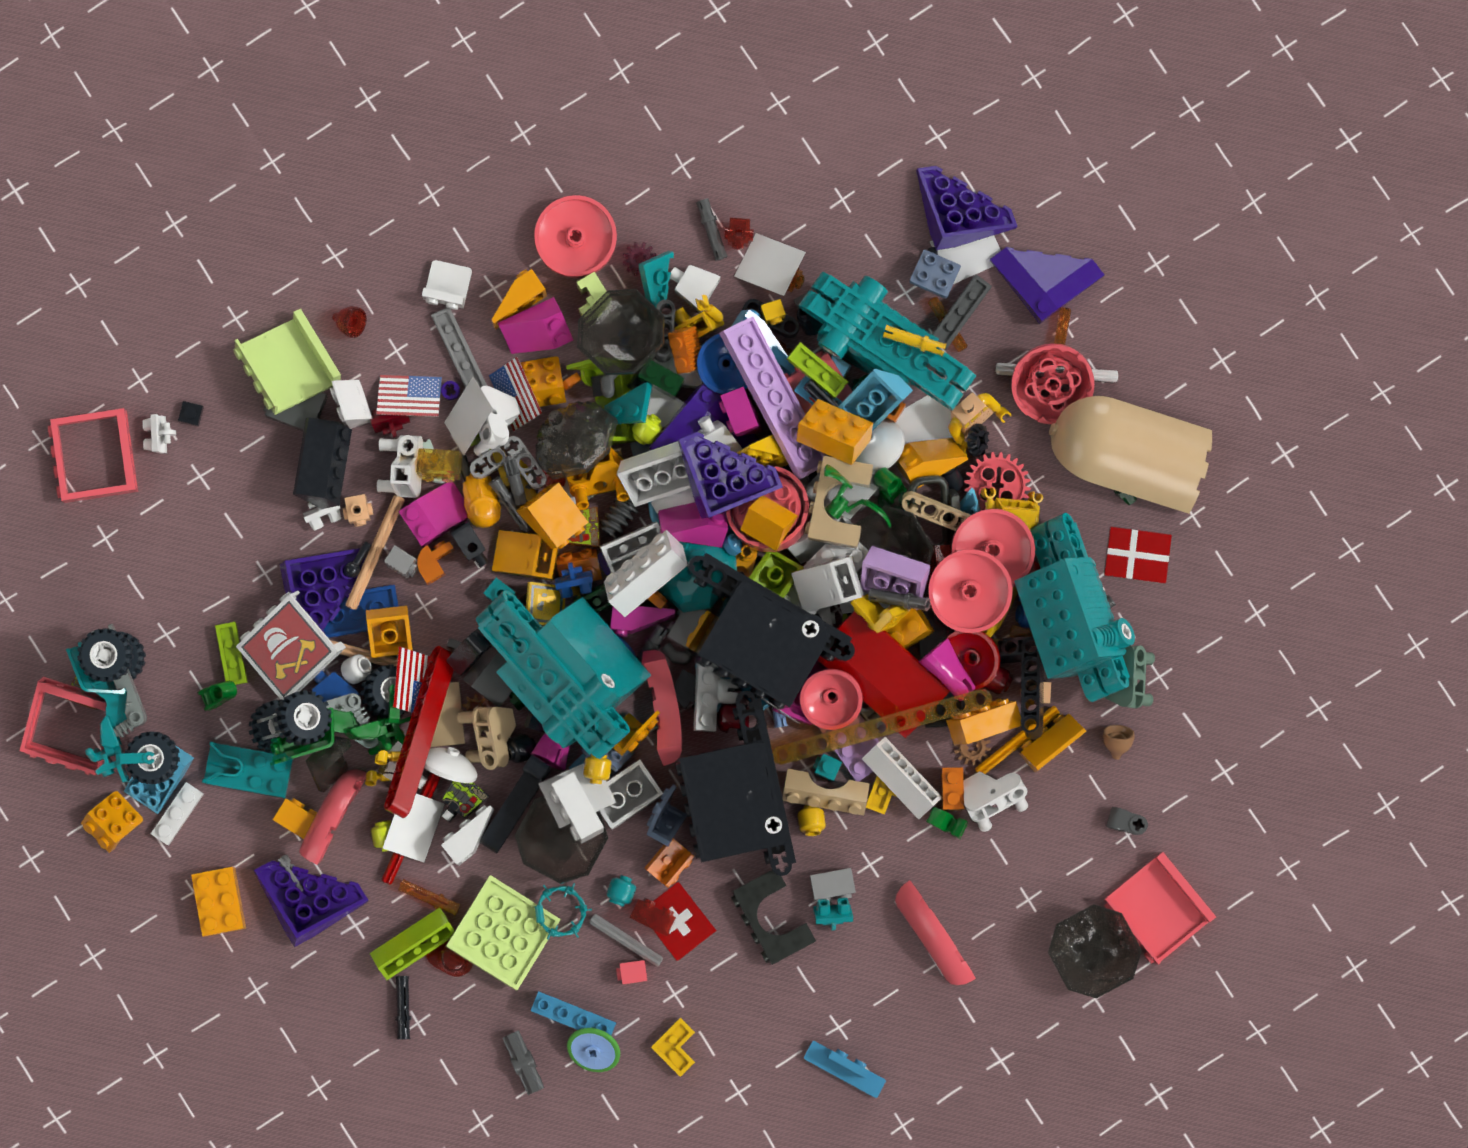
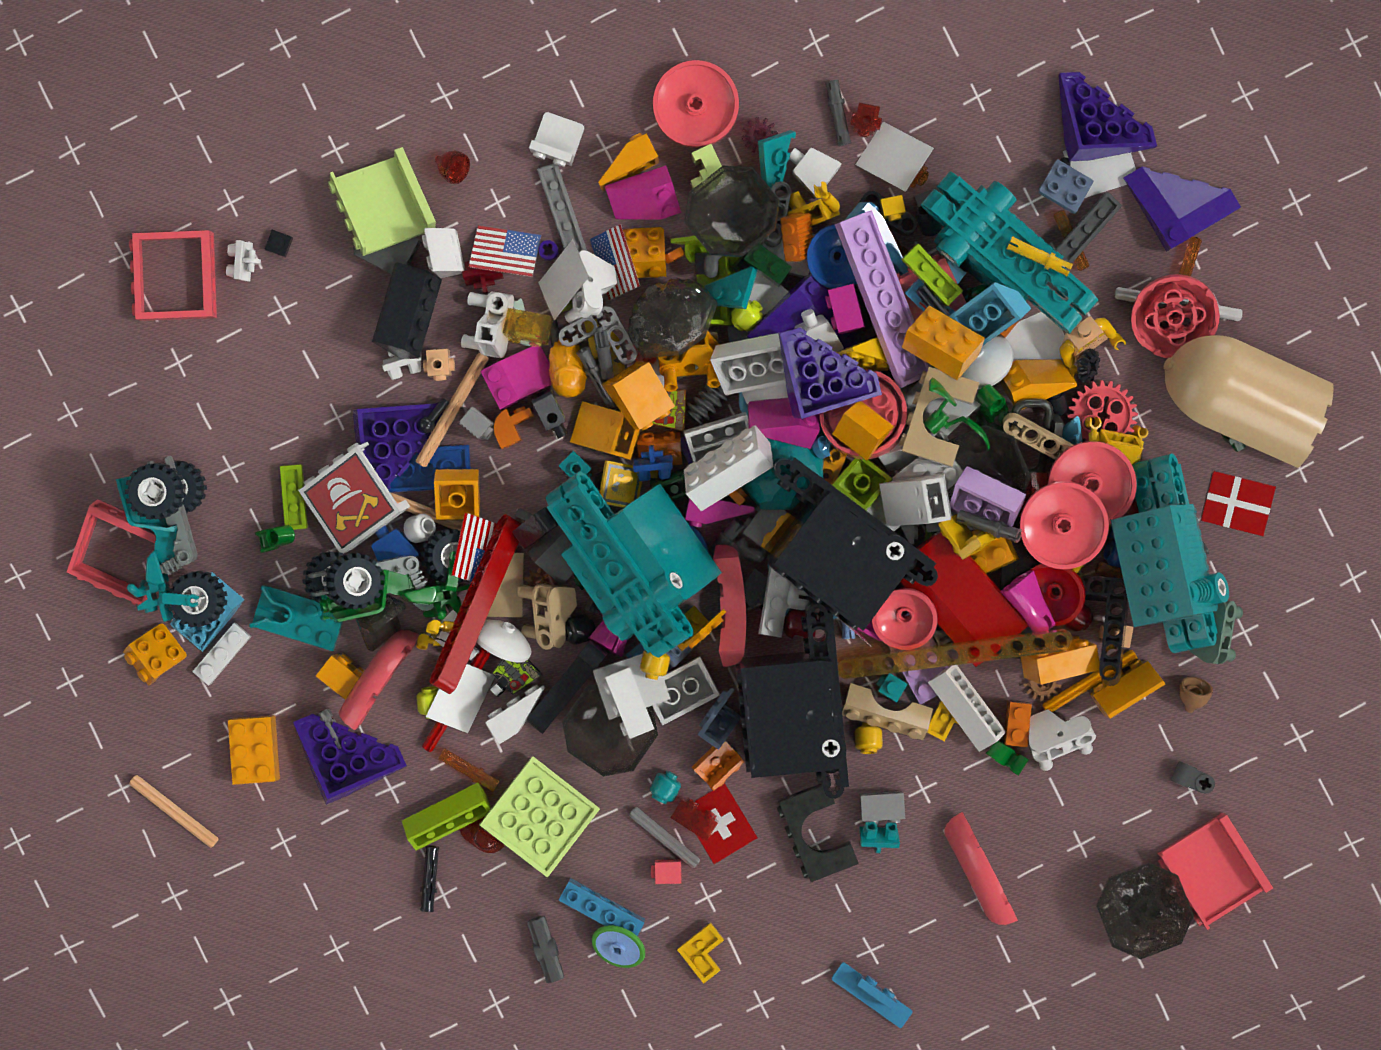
camera: 10 degrees right, 5 degrees up
teal piece [534,883,592,940] -> none
none -> light nougat axle [129,775,218,848]

